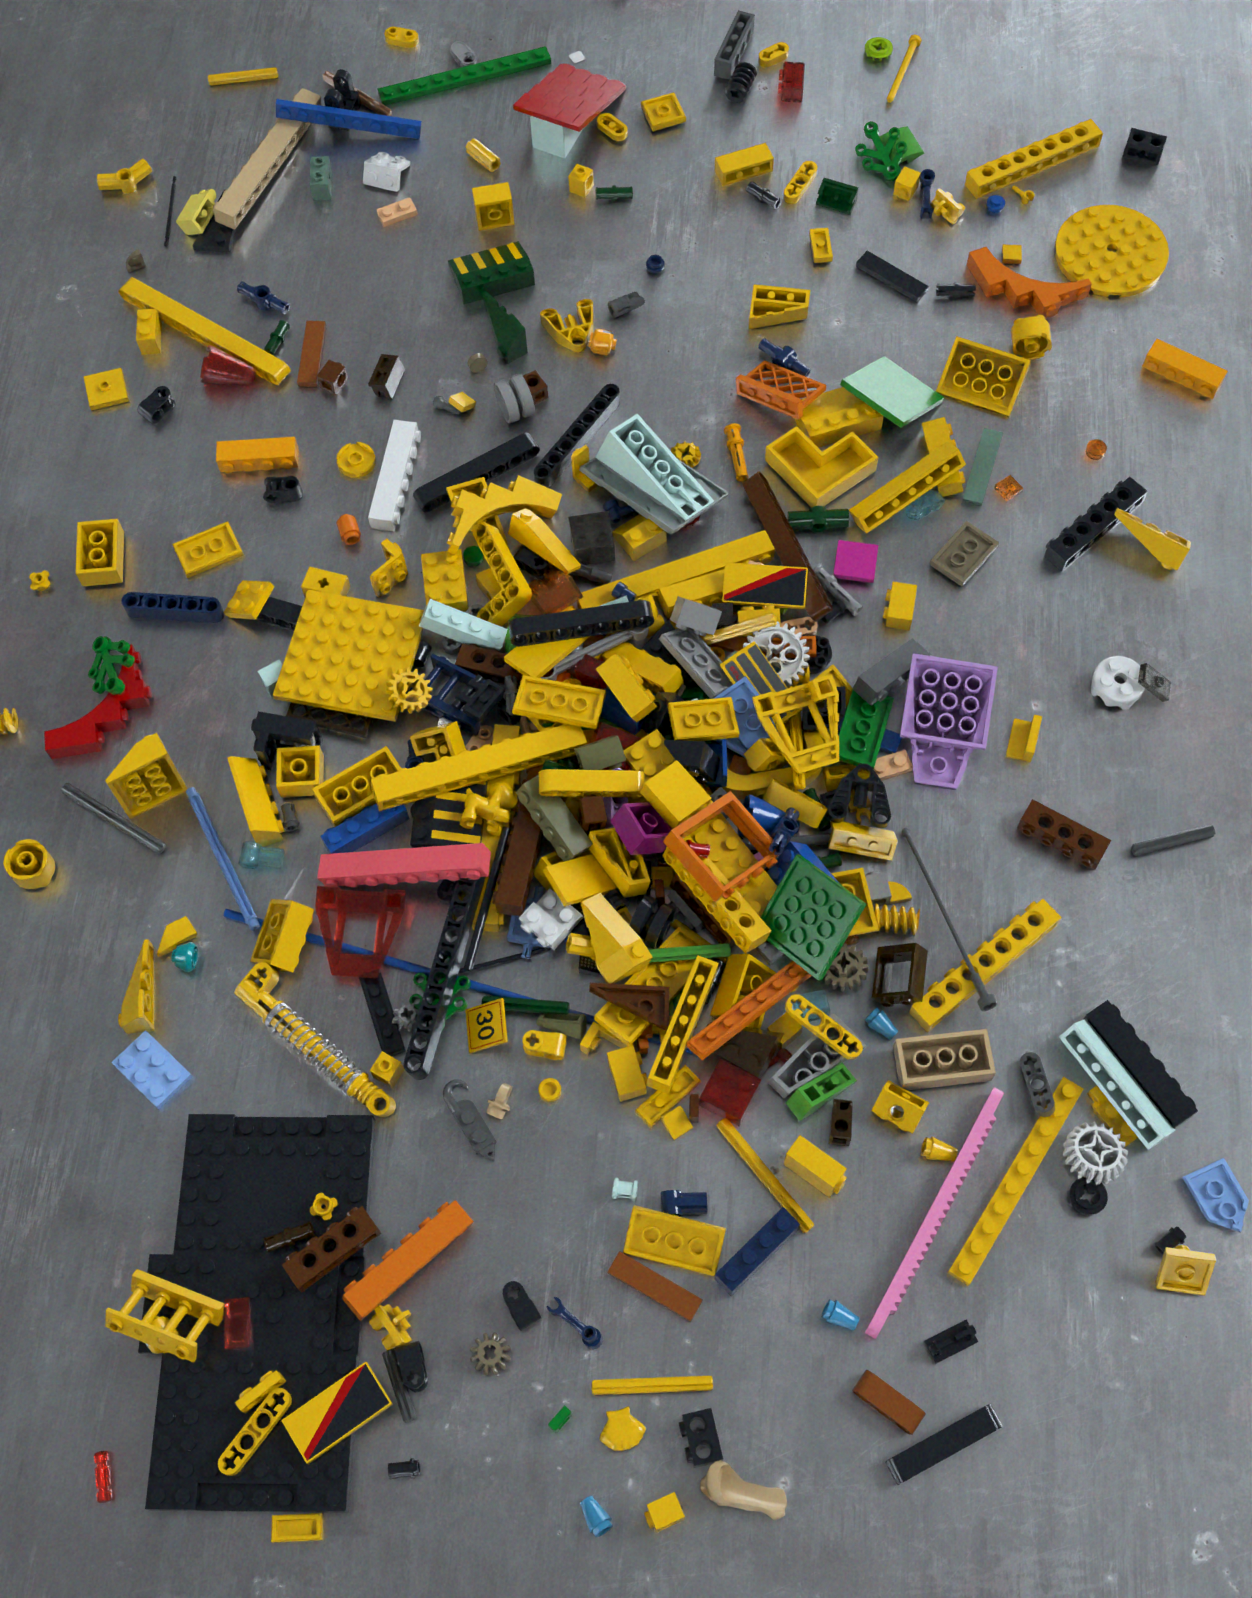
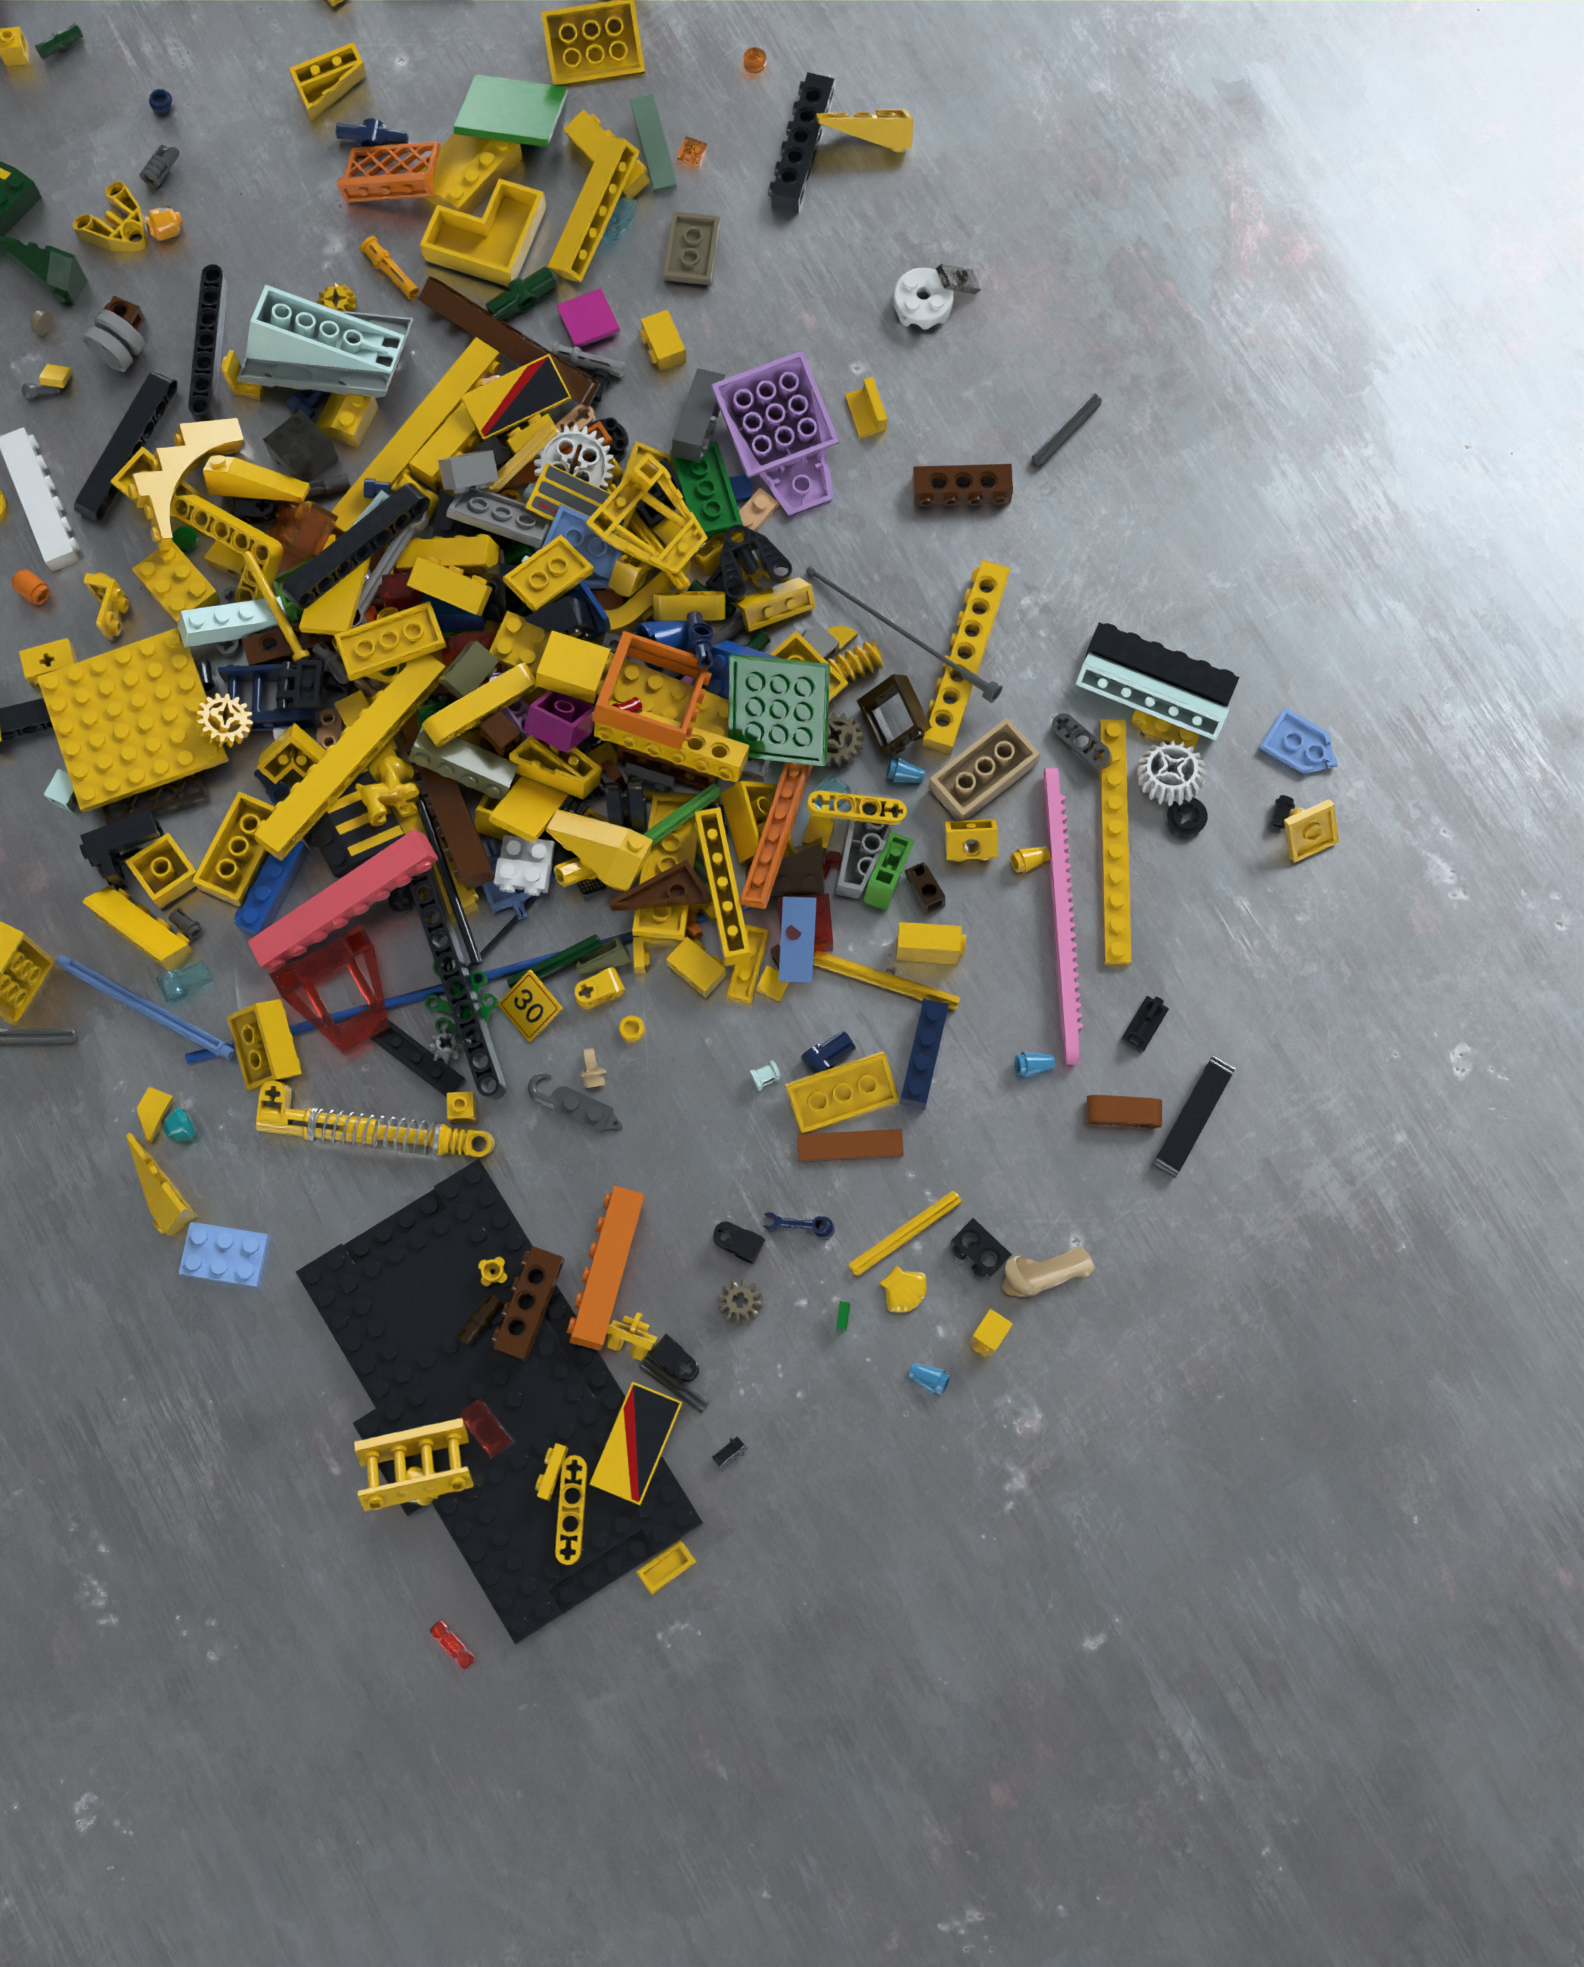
camera: 35 degrees left, 10 degrees up
none -> yellow bar [243,551,311,663]
none -> medium blue sticker [779,897,816,983]

